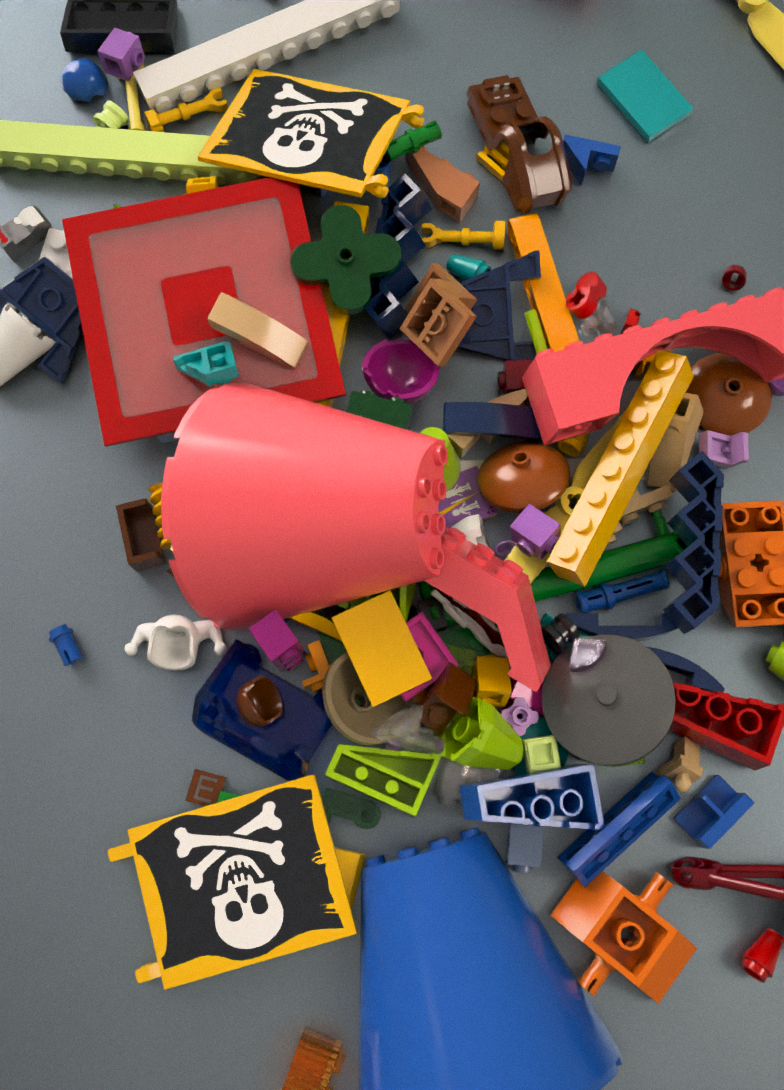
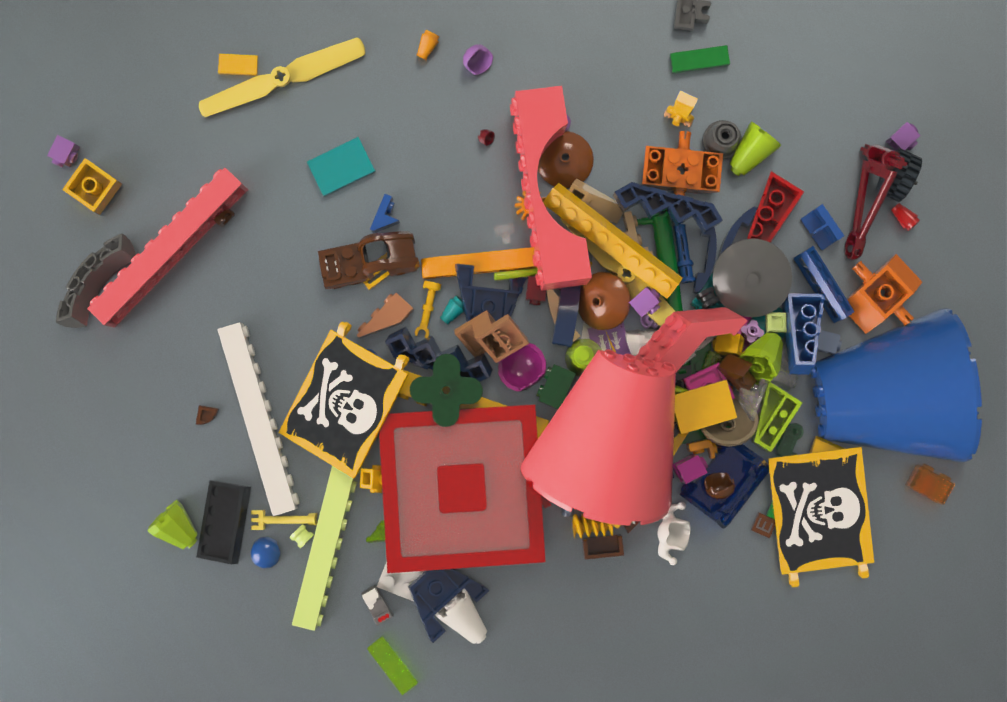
camera: 80 degrees left, 10 degrees up
blue pin [49,624,83,667] -> none
medium lavender brick [97,27,145,81] -> none
yellow piece [144,88,228,132] -> none
teal wing [173,340,240,386] -> none
tan slope [207,292,308,369] -> none
green pin [385,120,442,162] -> none
red piece [566,272,607,319] -> none
tile [569,638,608,672] -> none
red tile [620,308,641,334] -> none
tan piece [658,736,703,793] -> none
lavender bracket [699,430,749,468] -> none

